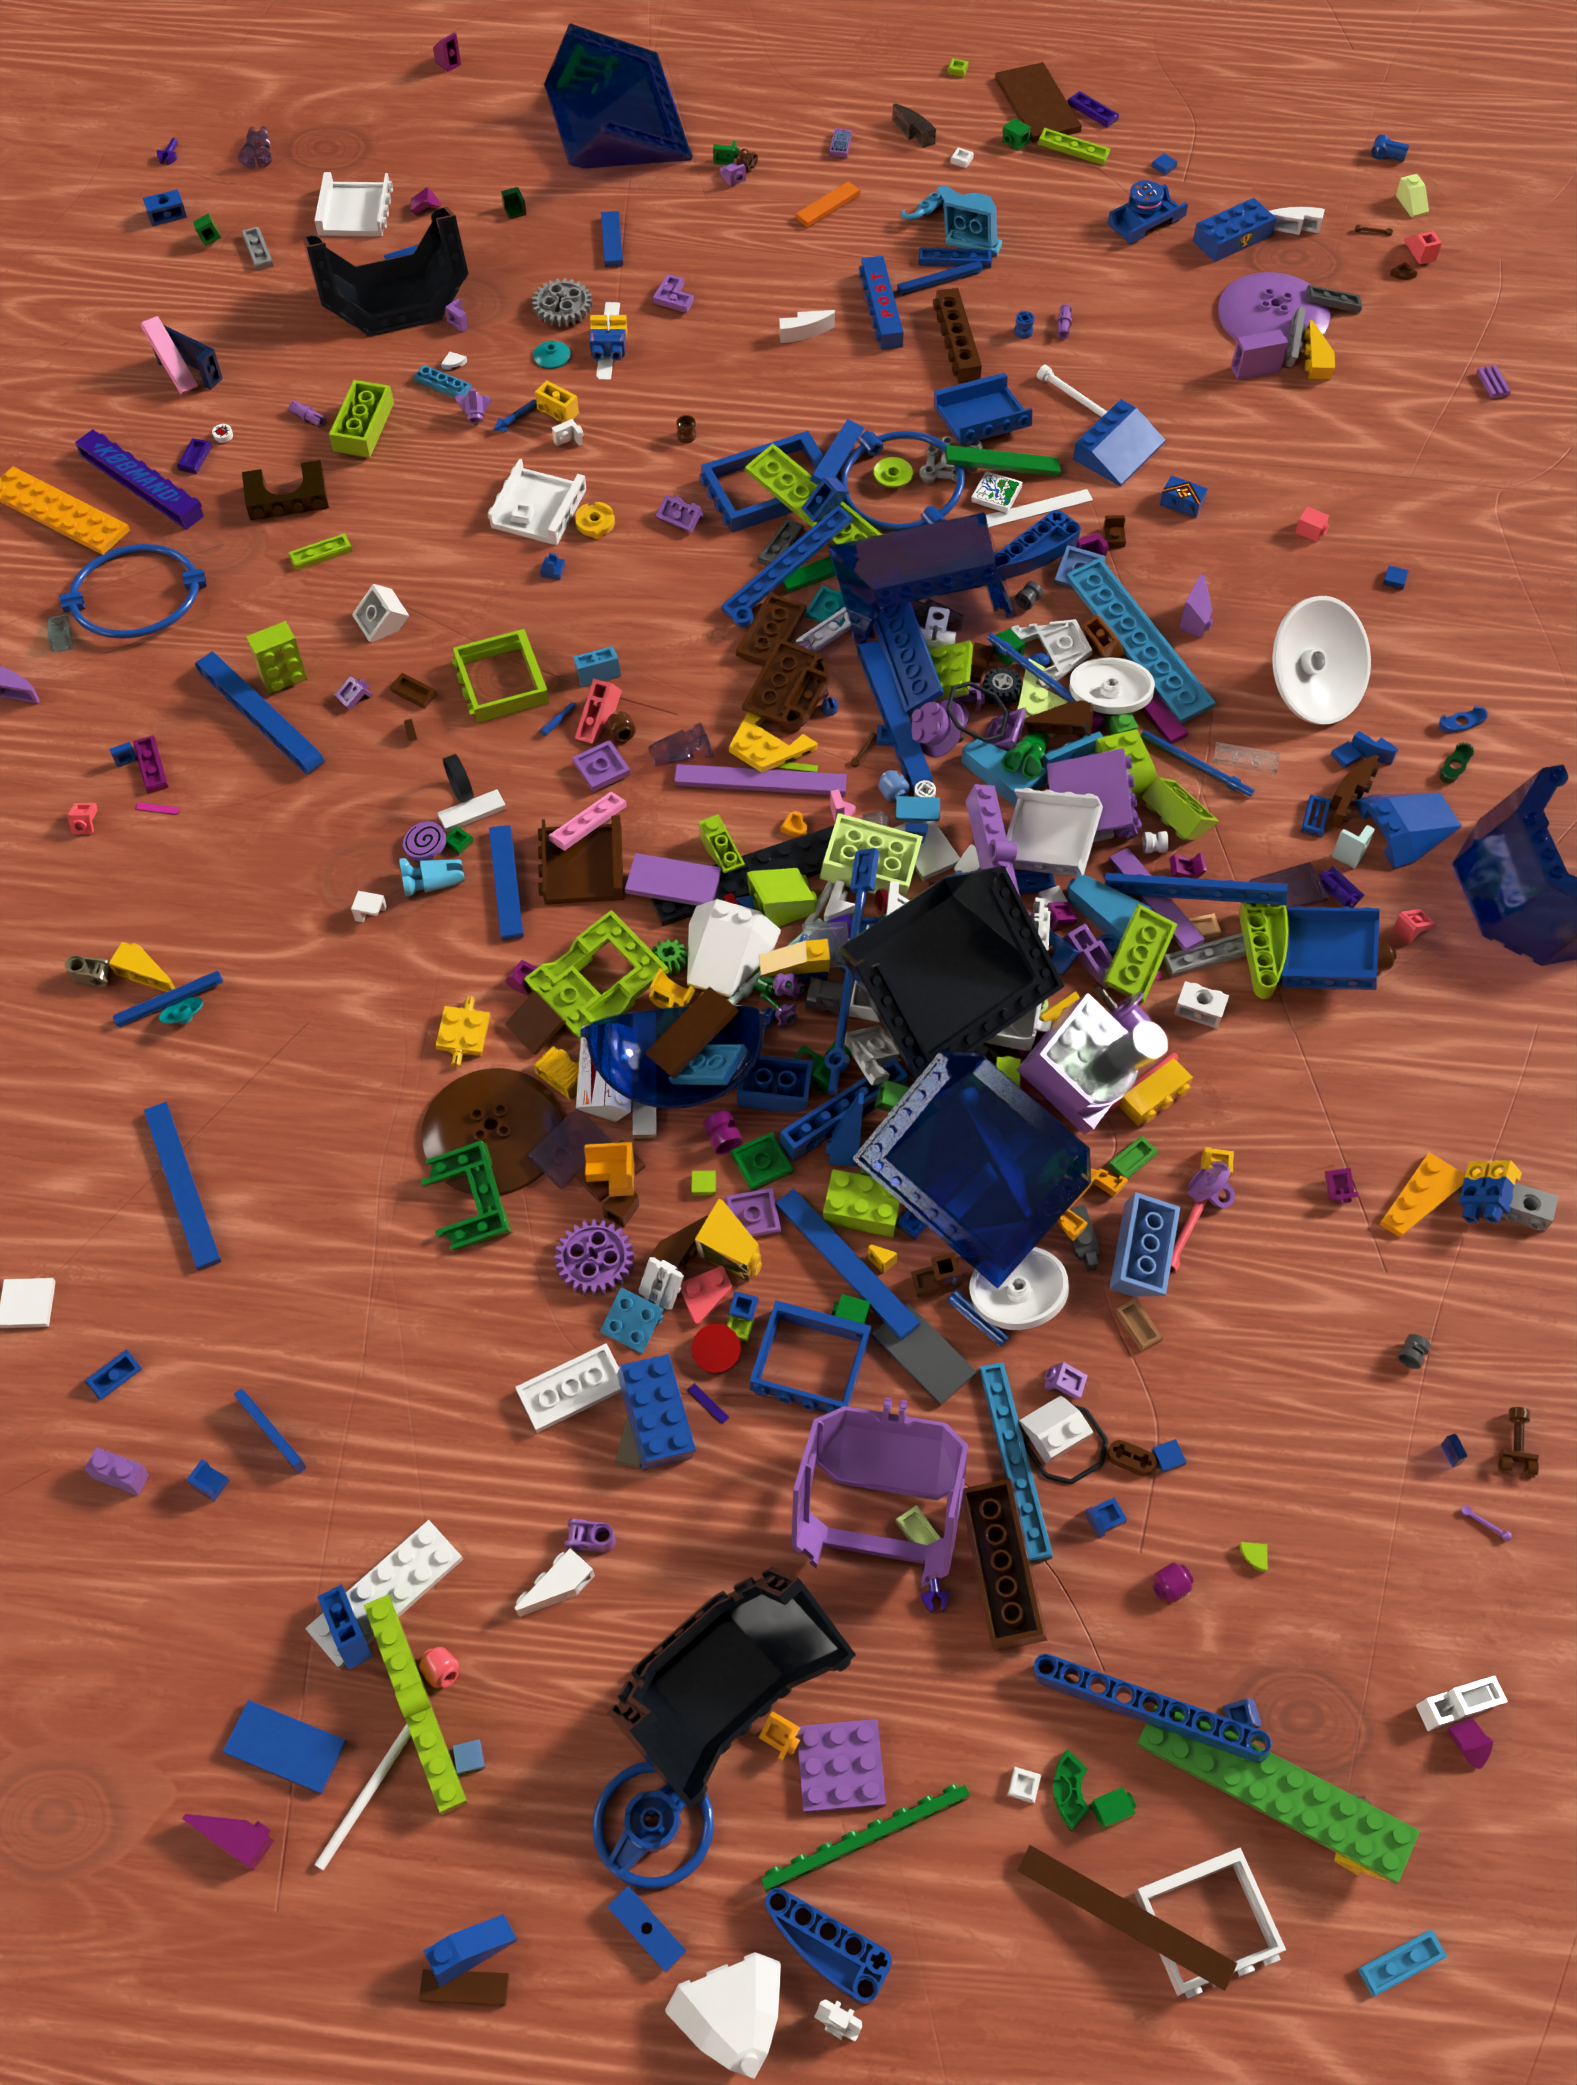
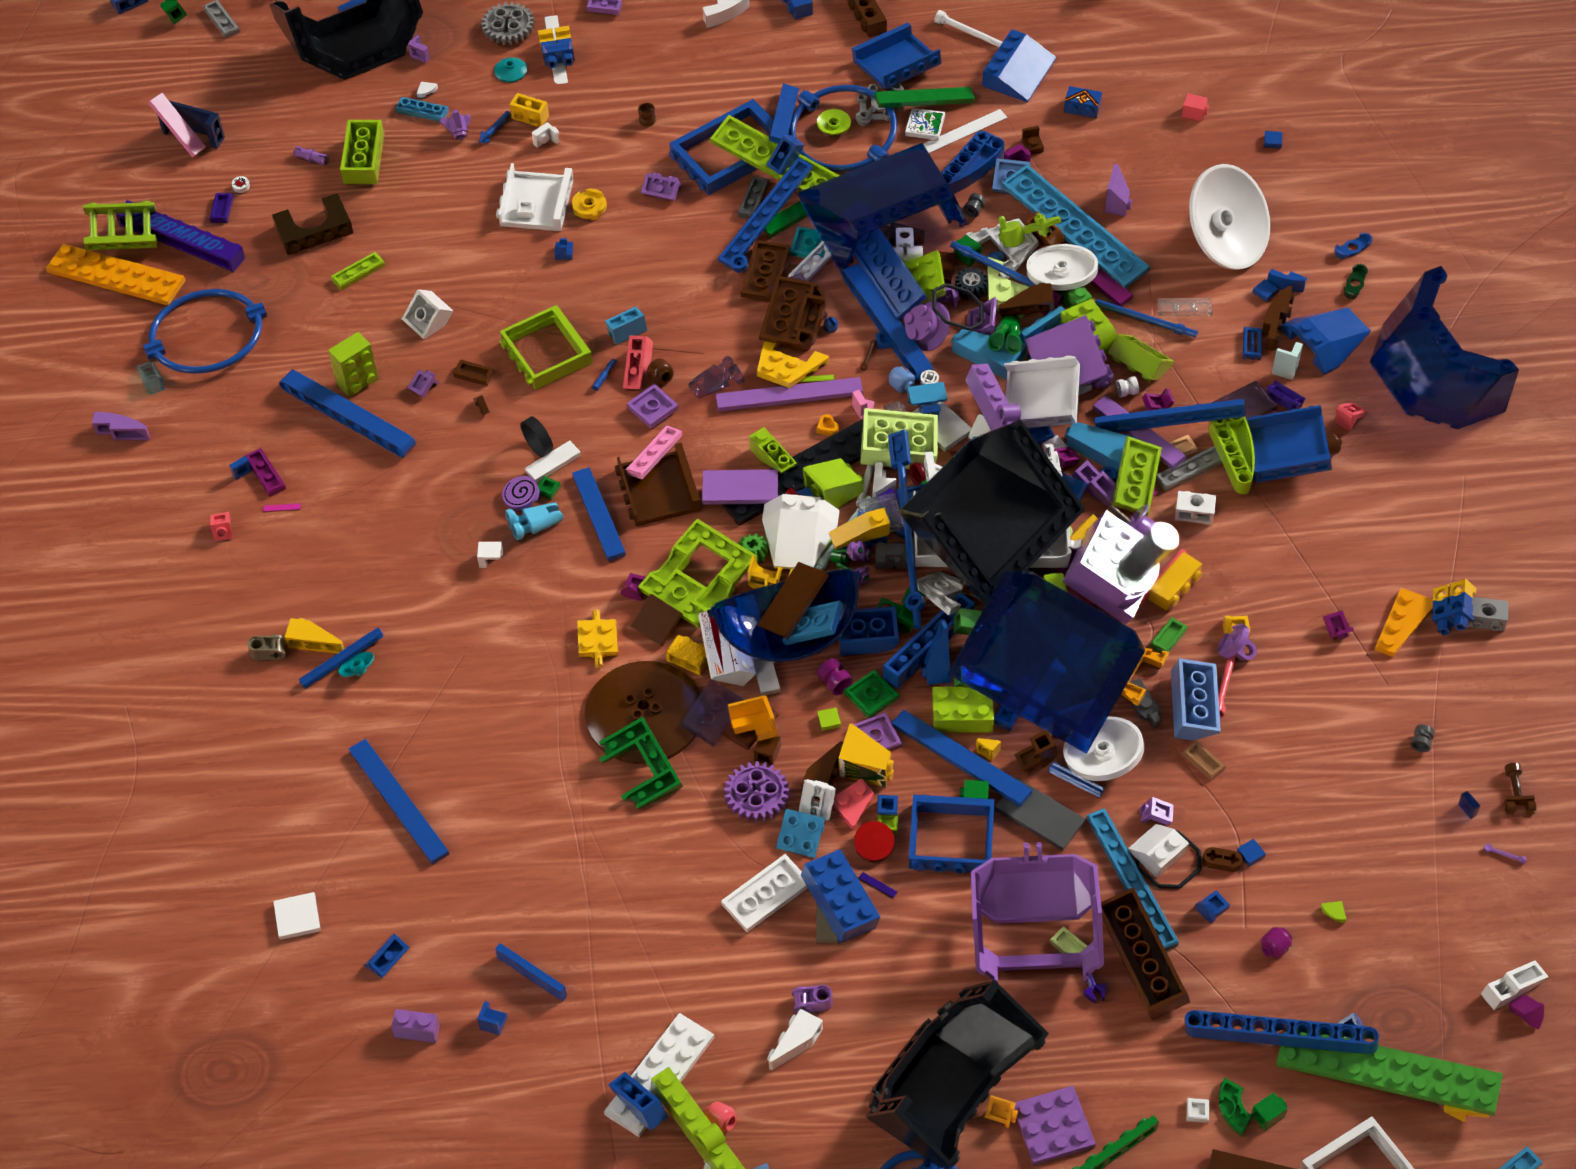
camera: 10 degrees left, 5 degrees down
none -> lime fence [83,201,157,250]
none -> lime piece [998,213,1061,248]

